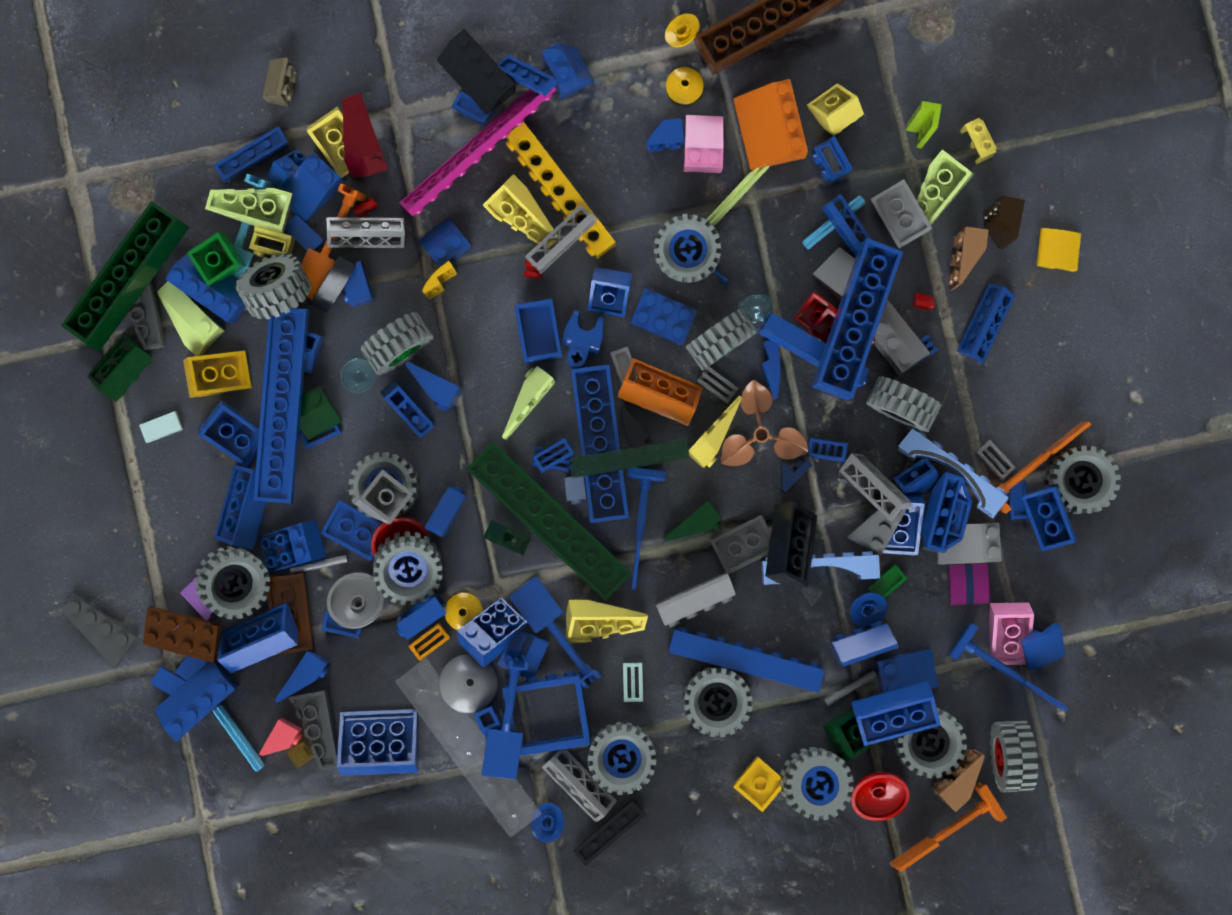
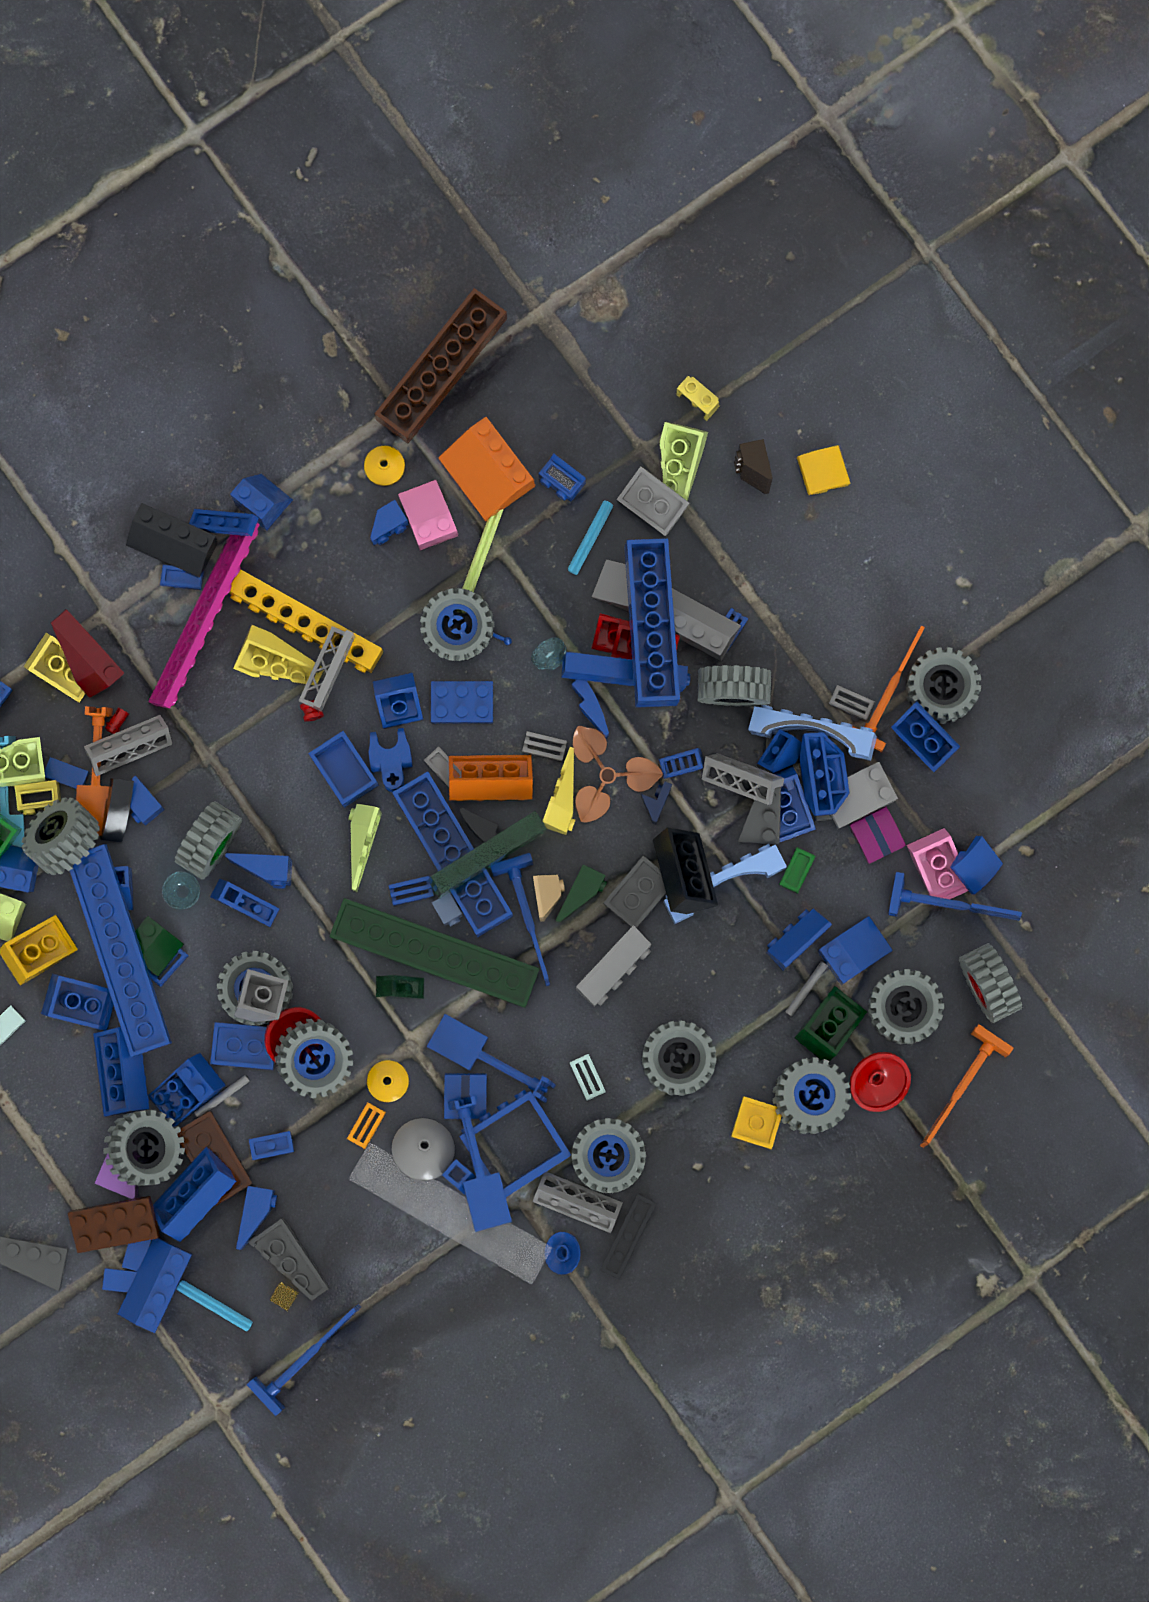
camera: 25 degrees left, 5 degrees down
coral slope [259,718,302,756] -> none
blue slope [267,149,308,190] -> none
blue slope [283,152,345,223] -> none
light grey dish [327,573,385,629] -> none
blue slope [337,709,419,776] -> none
blue window [396,590,447,640] -> none
blue slope [419,218,472,268] -> none
yellow slope [422,261,457,300] -> none
blue slope [425,486,468,537] -> none
blue slope [458,597,527,668] -> none
blue tile [532,437,575,473] -> none
light yellow wedge [566,600,648,643] -> none
yellow dish [665,14,700,47] -> none
blue brick [668,626,825,693] -> none
light grey wheel [686,308,758,371] -> none
light yellow slope [807,83,864,136] -> none
blue fence [822,194,872,258] -> none
blue dish [850,593,888,626] -> none
blue slope [851,681,941,746] -> none
lime fence [905,101,942,149] -> none
red slope [912,293,935,311] -> none
medium nougat slope [931,748,985,812] -> none
medium nougat slope [948,227,989,291] -> none
blue fence [957,283,1015,364] -> none
blue tile [1007,480,1029,520] -> none
none -> blue piece [247,1304,361,1416]
none -> tan slope [533,875,565,922]

